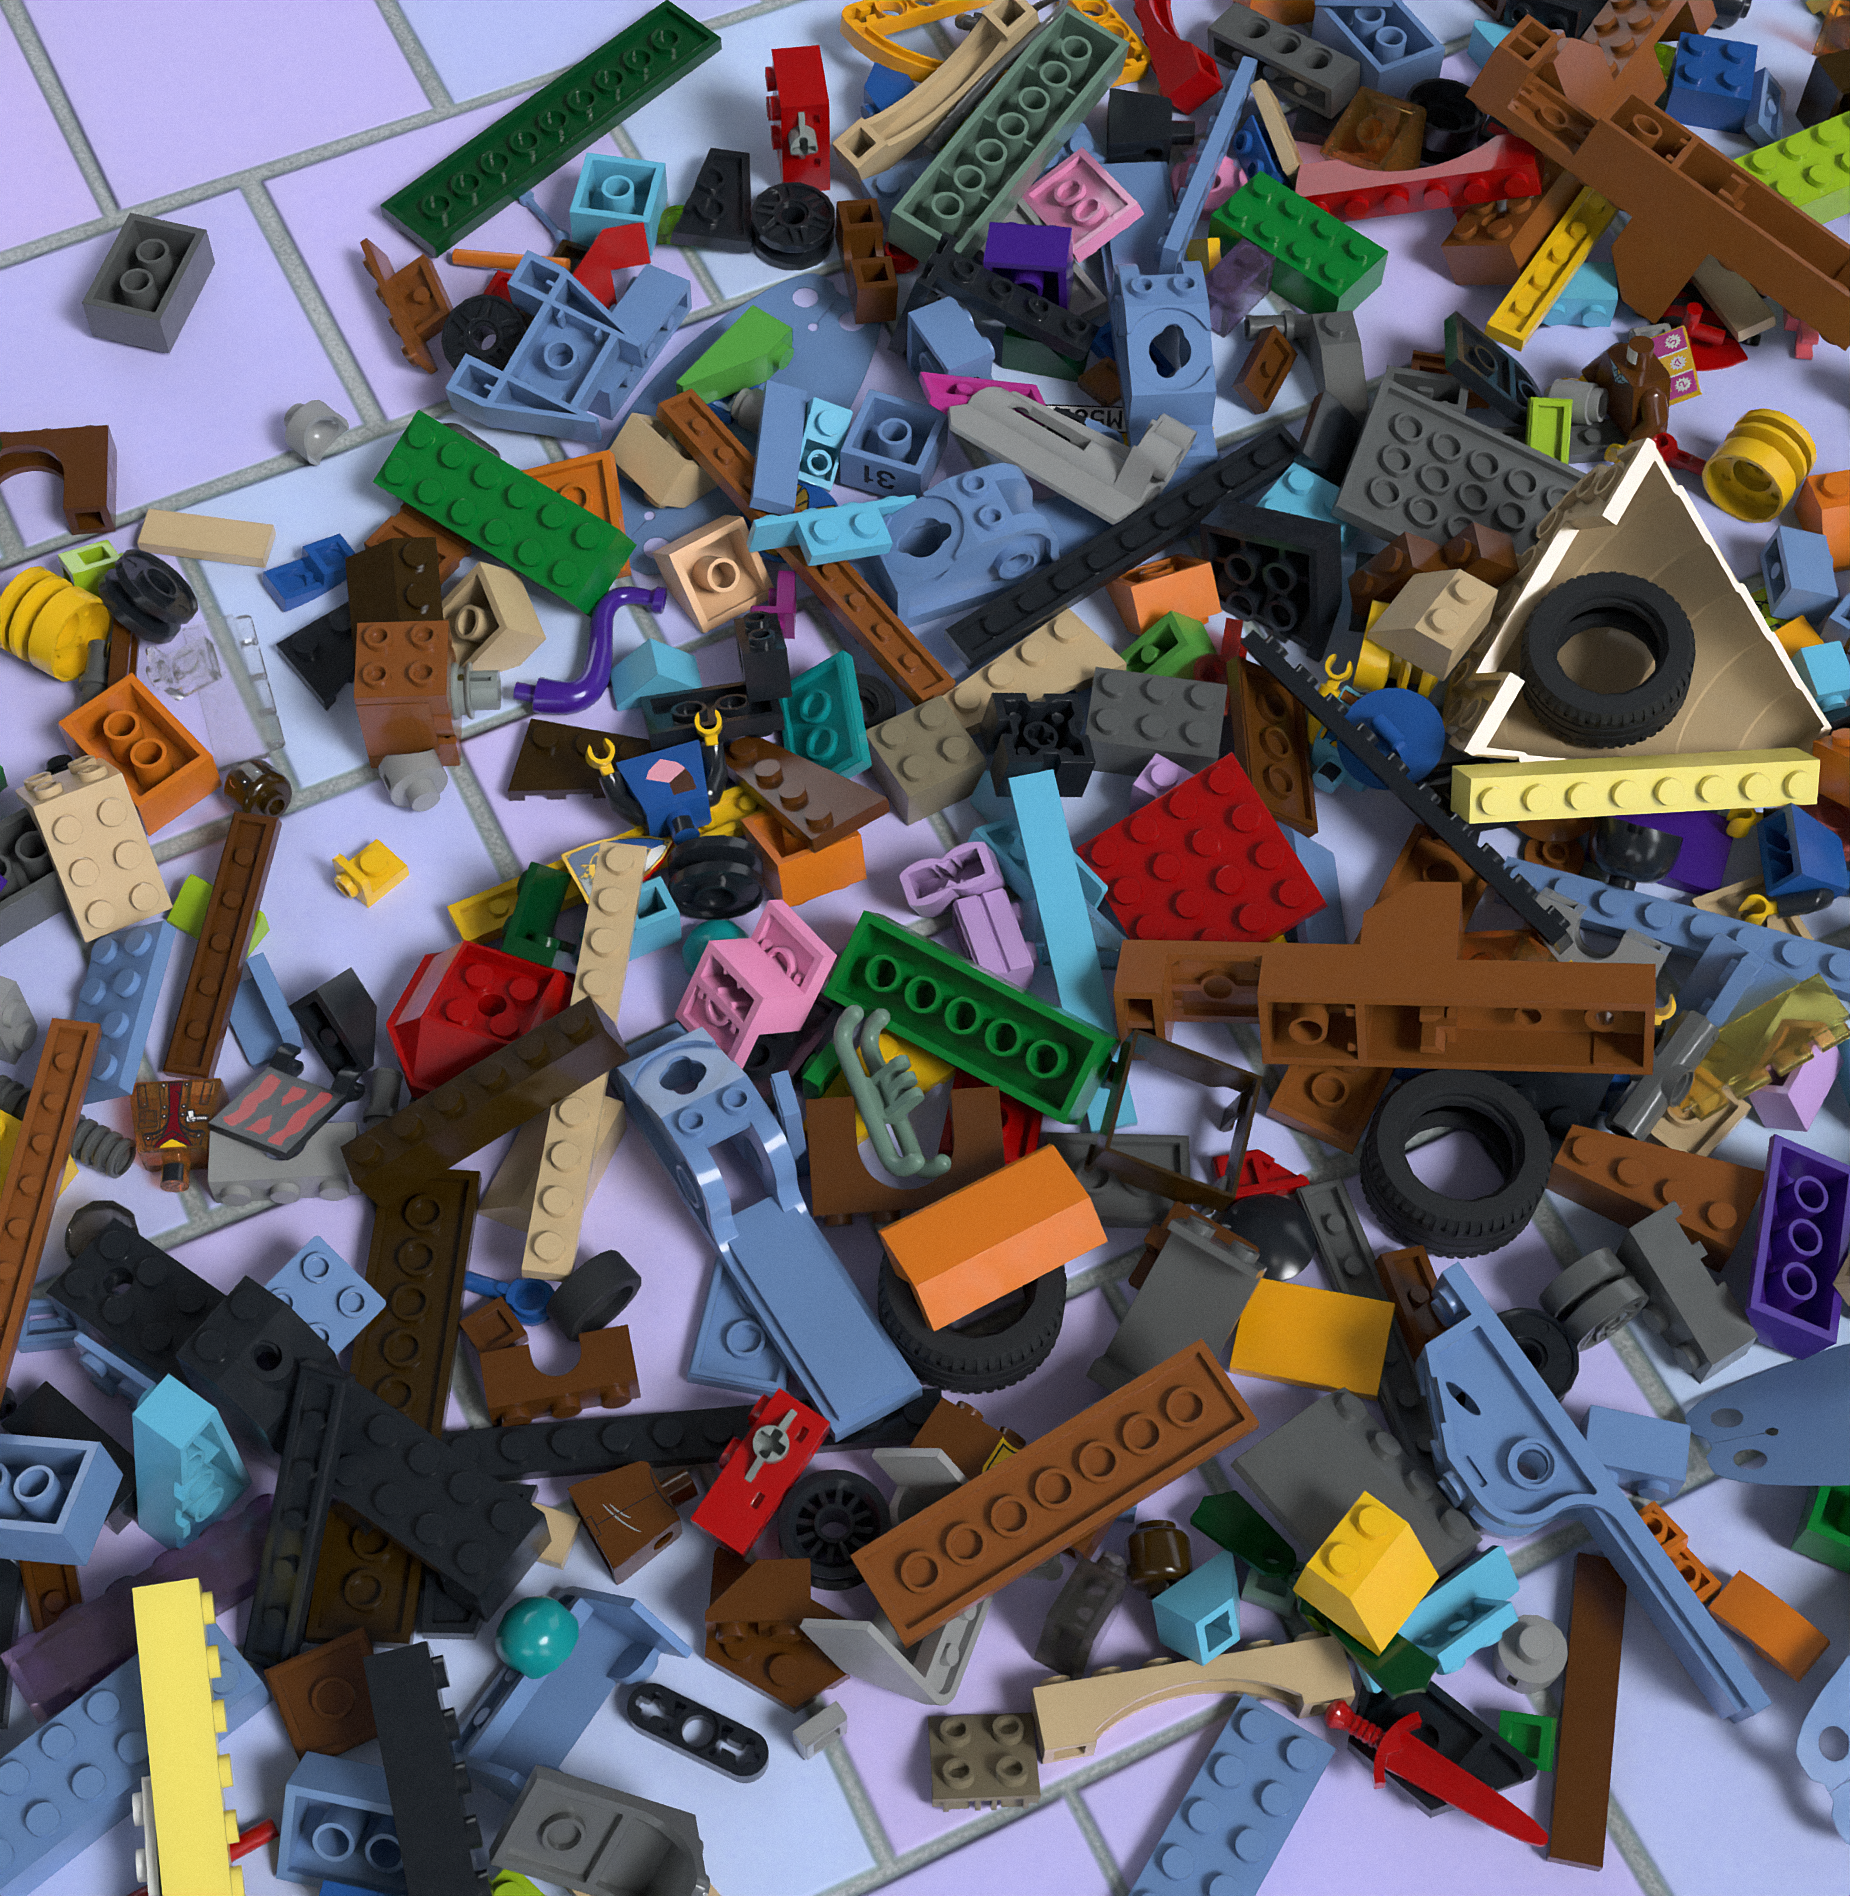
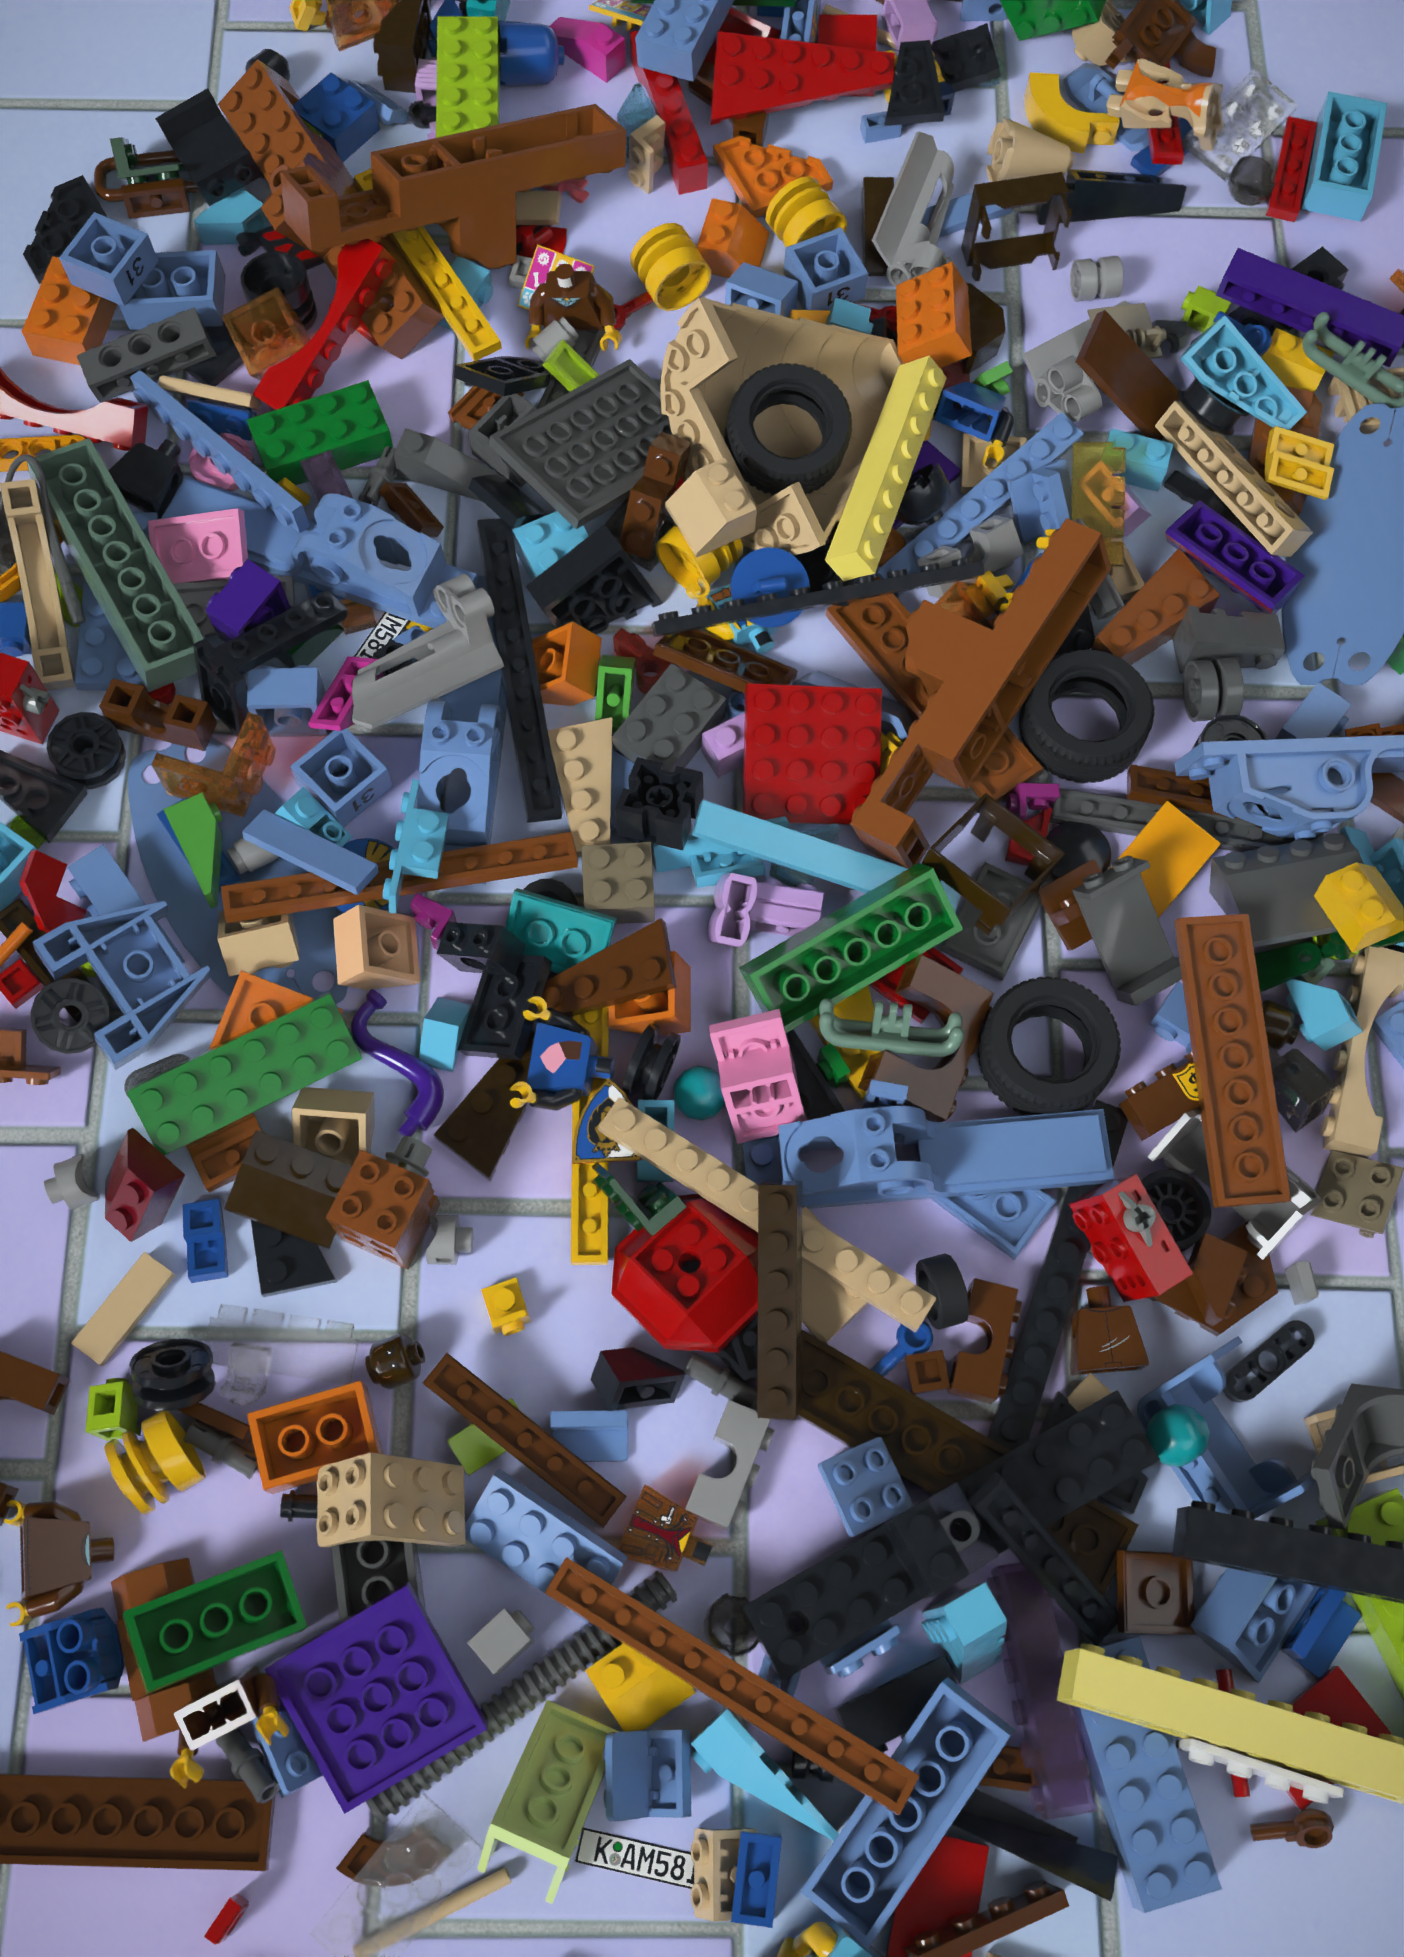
camera: 65 degrees left, 10 degrees up
black flag [208,1043,365,1160] -> none
orange slope [877,1144,1108,1332] -> none
none -> dark red slope [105,1128,185,1242]
none -> clear orange bracket [151,712,276,817]
none -> magenta bracket [1006,783,1060,821]

